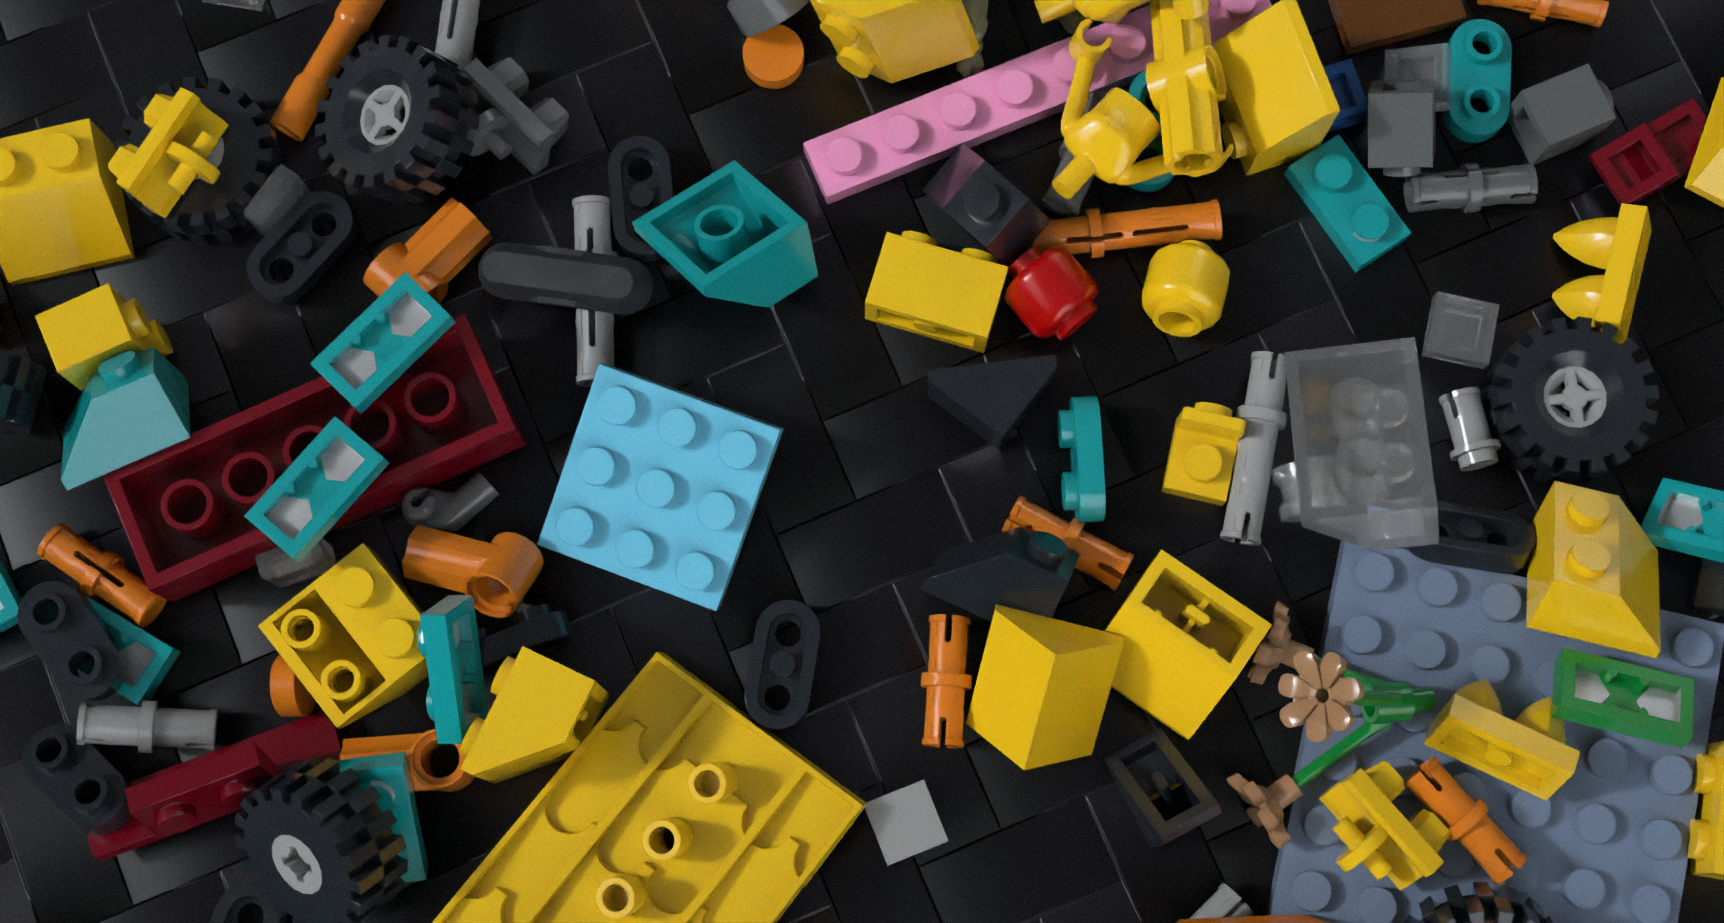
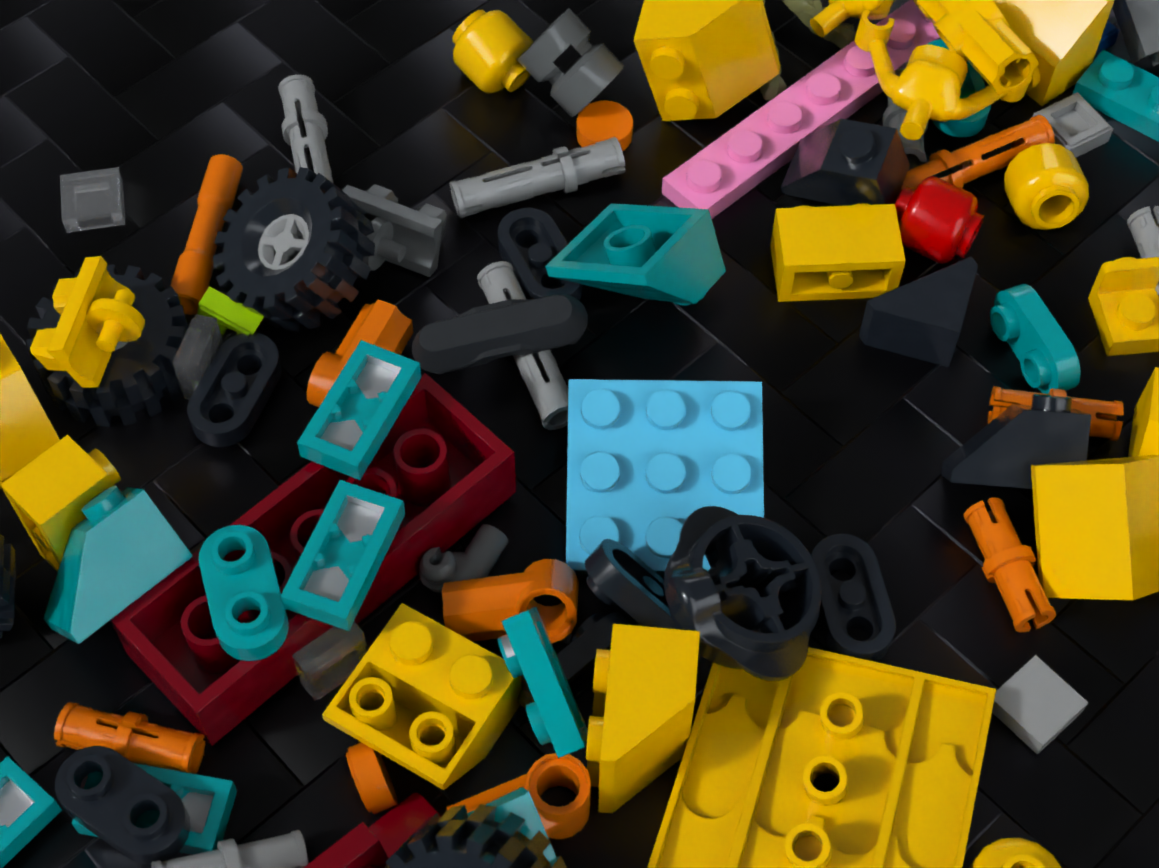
camera: 20 degrees left, 20 degrees down
none -> lime tile [196,286,264,336]
none -> teal plate [199,525,289,661]
none -> light grey pin [449,137,626,219]
none -> black plate [585,539,677,629]
none -> black piece [664,506,822,681]
none -> light grey tile [1033,92,1113,158]

